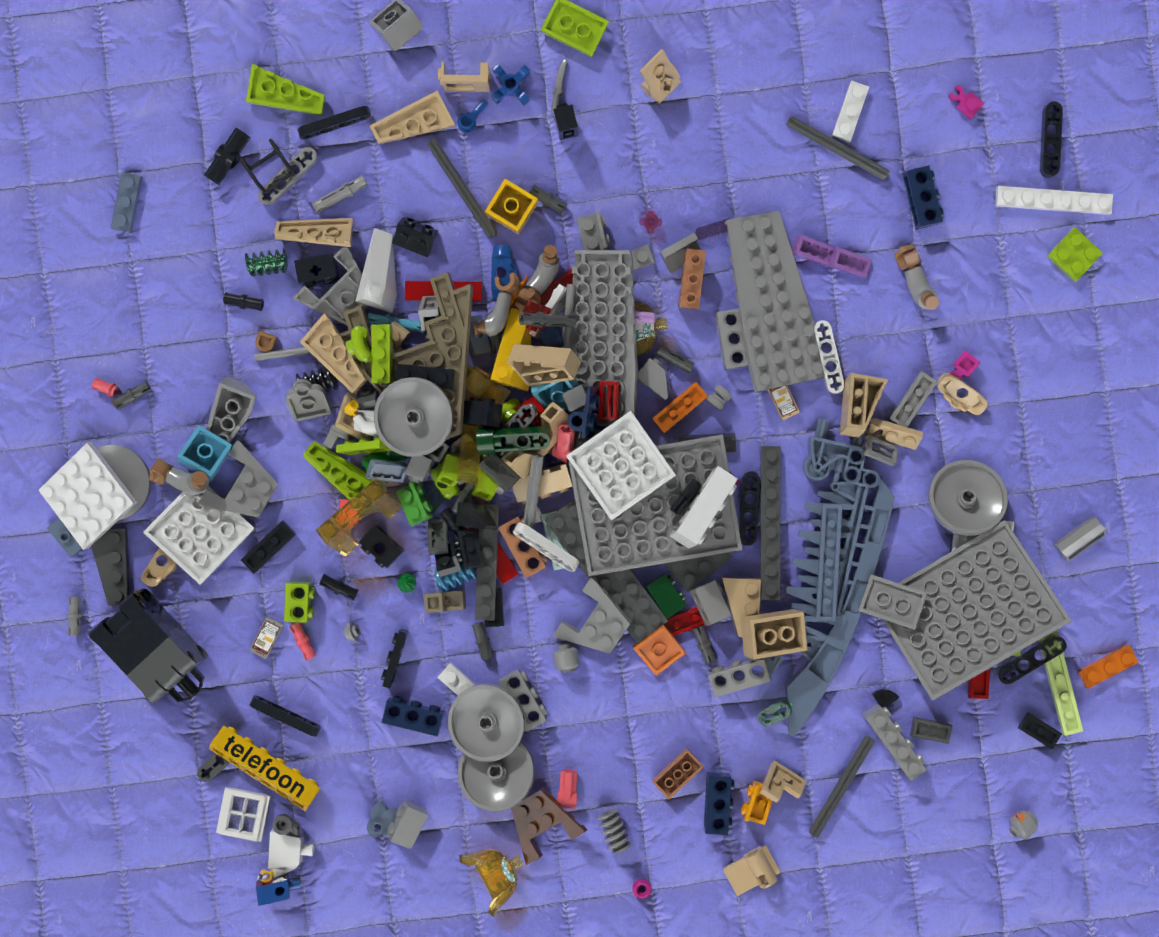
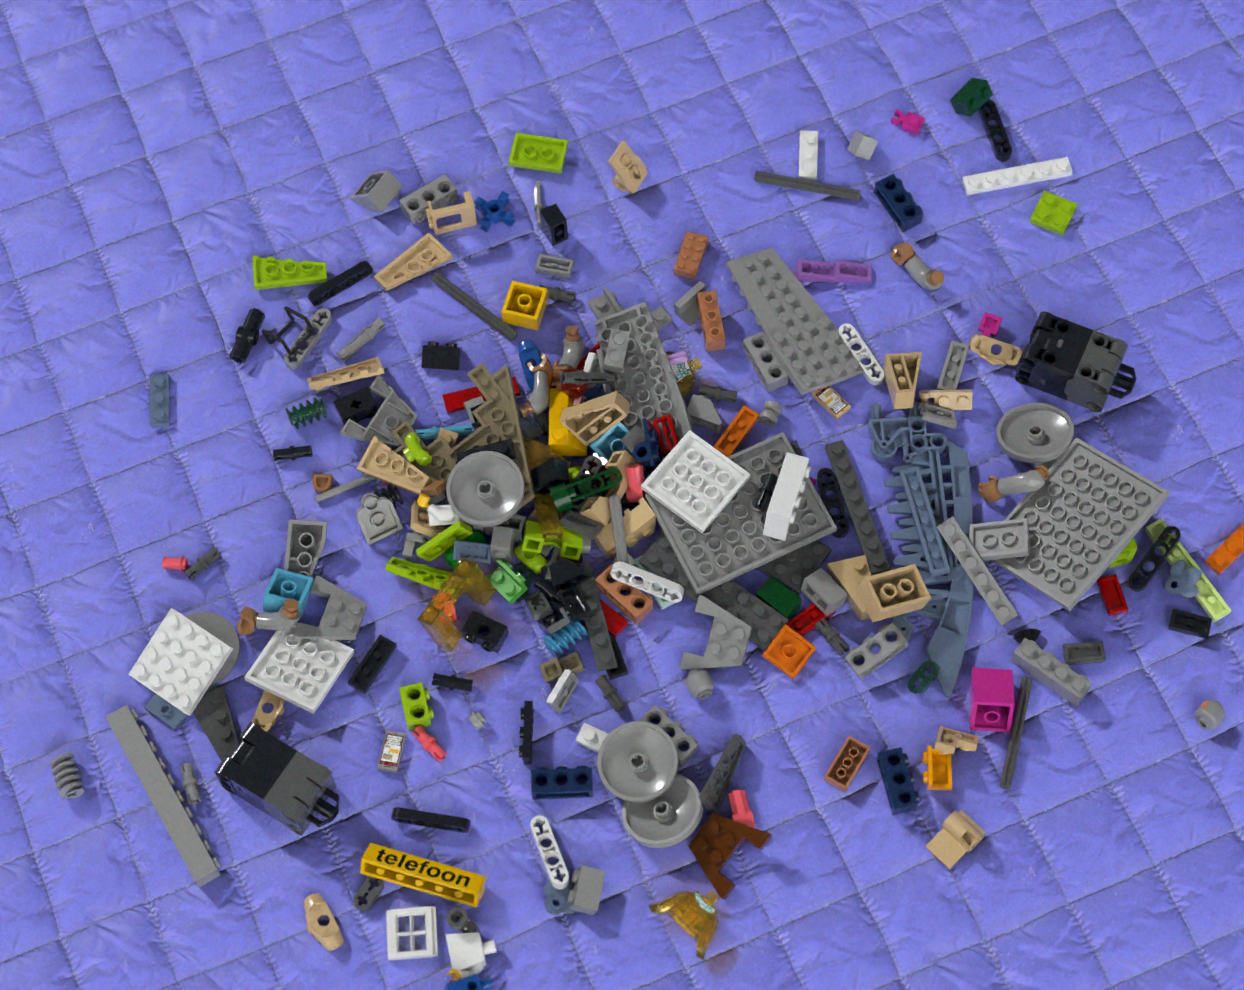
camera: 10 degrees left, 25 degrees down
white wedge [355,228,397,313] -> none
lime plate [371,324,393,384] -> none
green plate [397,573,417,593] -> none
blue plate [457,99,488,133] -> none
light grey piece [596,809,631,853] -> none
dark pink plate [632,879,652,899] -> none
clear pink plate [639,210,662,234] -> none
clear purple piece [695,218,732,240] -> none
light grey piece [1053,517,1107,562] -> none
none -> light grey brick [105,705,221,888]
none -> tan piece [304,893,344,951]
none -> light grey brick [399,174,458,225]
none -> medium nougat tile [421,480,447,496]
none -> white beam [530,815,569,889]
none -> light grey tile [535,254,575,279]
none -> light grey plate [546,669,579,714]
none -> light grey brick [602,328,630,373]
none -> nougat piece [674,231,709,280]
none -> dark grey wing [698,734,746,814]
none -> light grey panel [848,130,878,160]
none -> light grey plate [937,516,1019,626]
none -> dark green brick [950,78,993,117]
none -> dark pink slope [970,667,1015,732]
none -> light grey piece [977,465,1049,503]
none -> black piece [1015,312,1137,412]
none -> sand blue plate [1165,559,1202,598]

